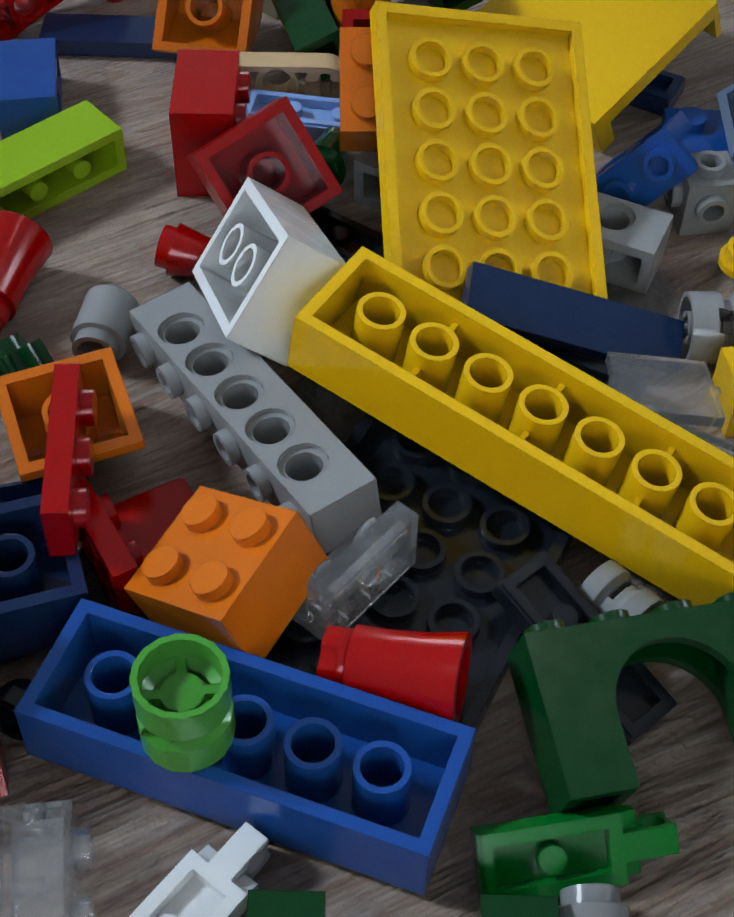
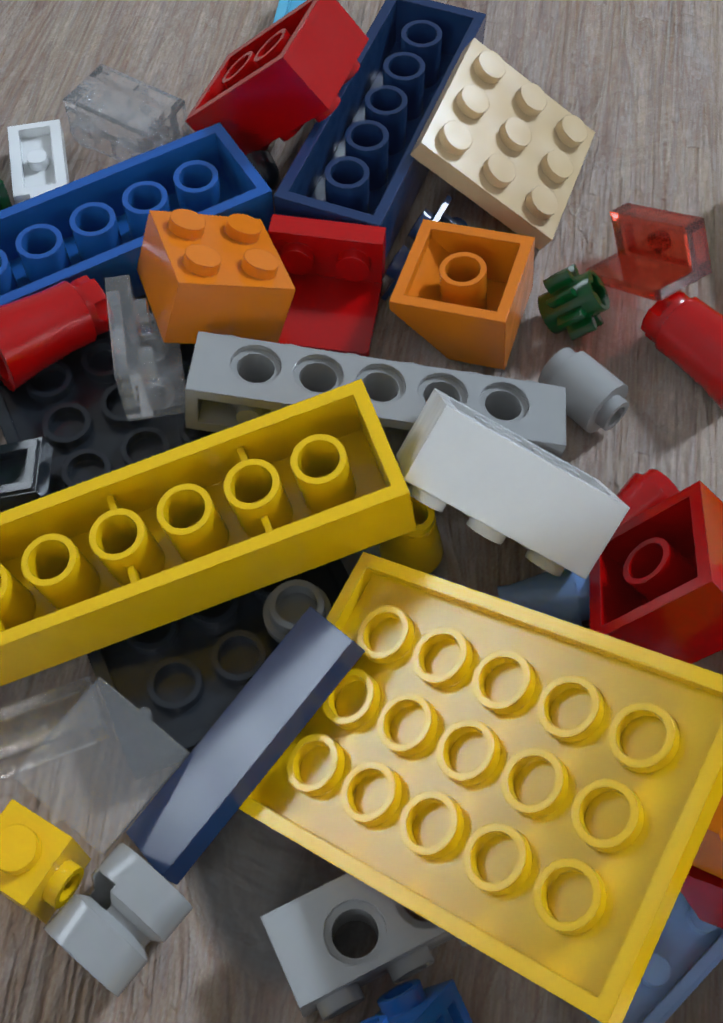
camera: 130 degrees right, 10 degrees up
red plate [40,363,98,556] -> none
bright green wheel [129,633,236,773] -> none

